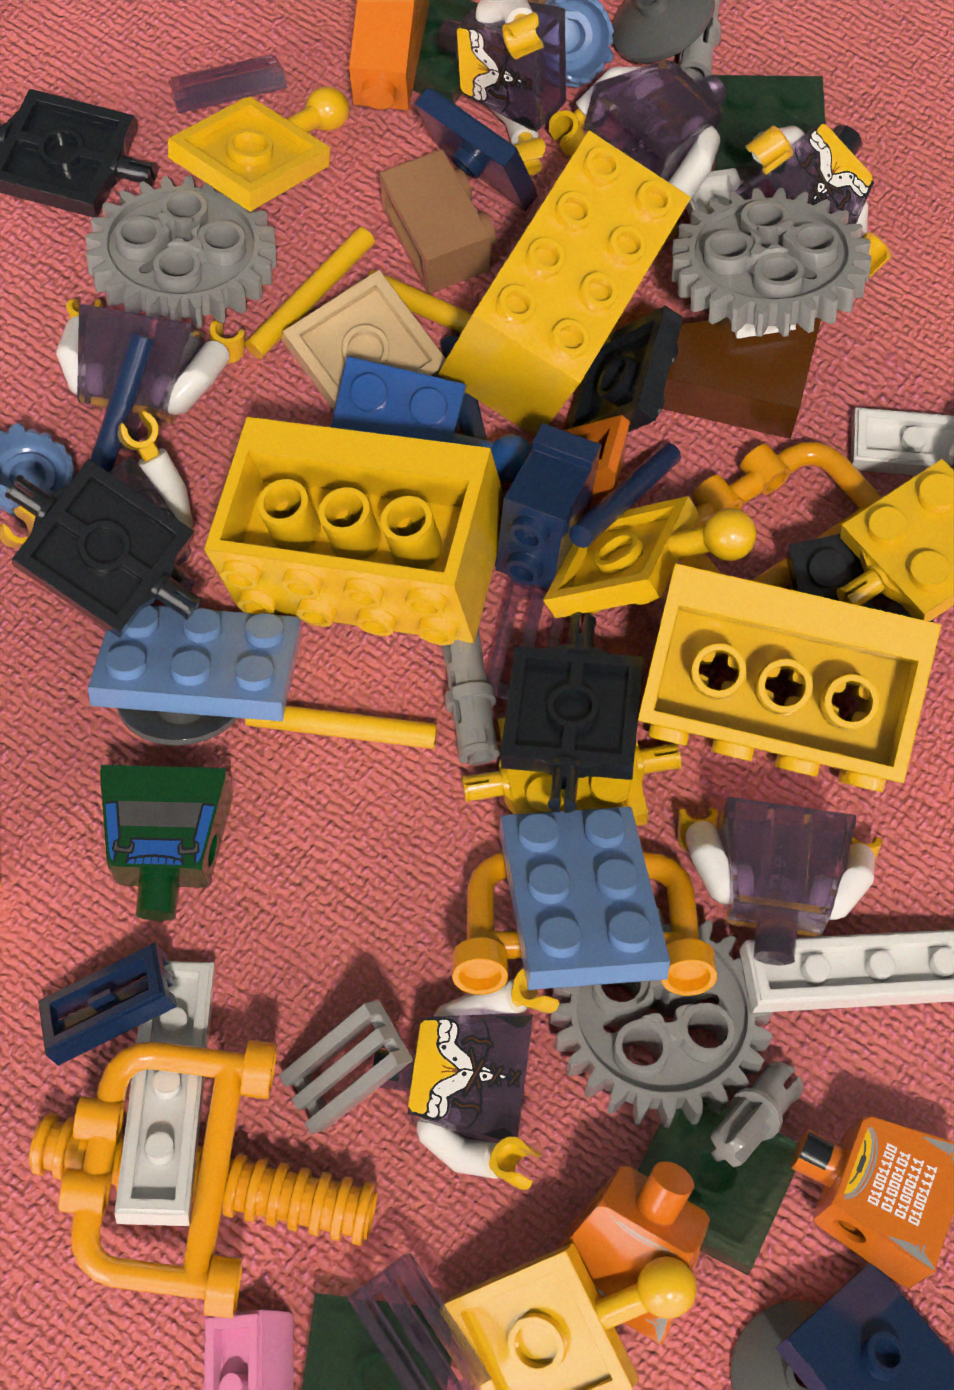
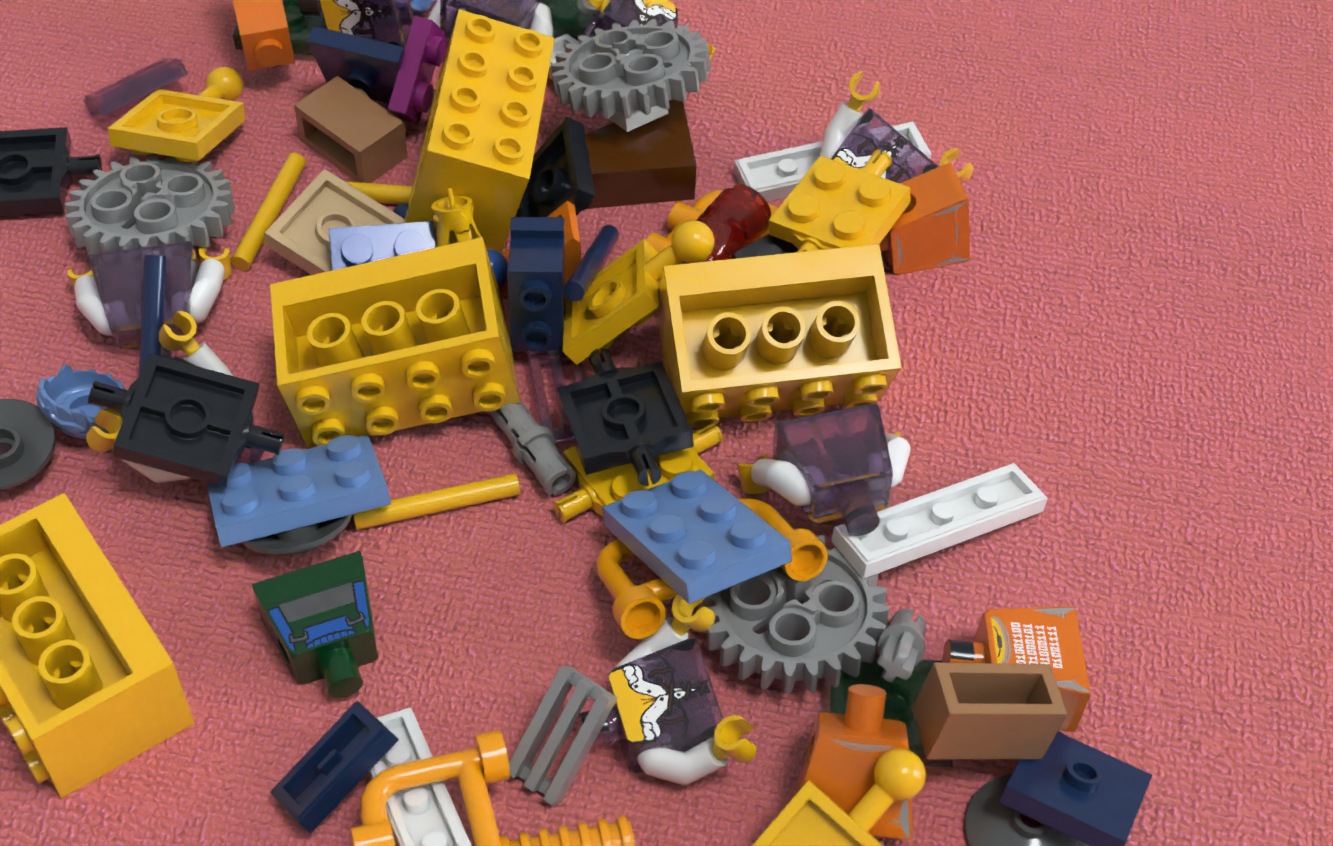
camera: 25 degrees left, 15 degrees down
none -> magenta plate [388,16,447,125]
none -> yellow piece [431,188,481,247]
none -> clear red piece [681,184,771,264]
none -> medium nougat brick [912,662,1068,759]

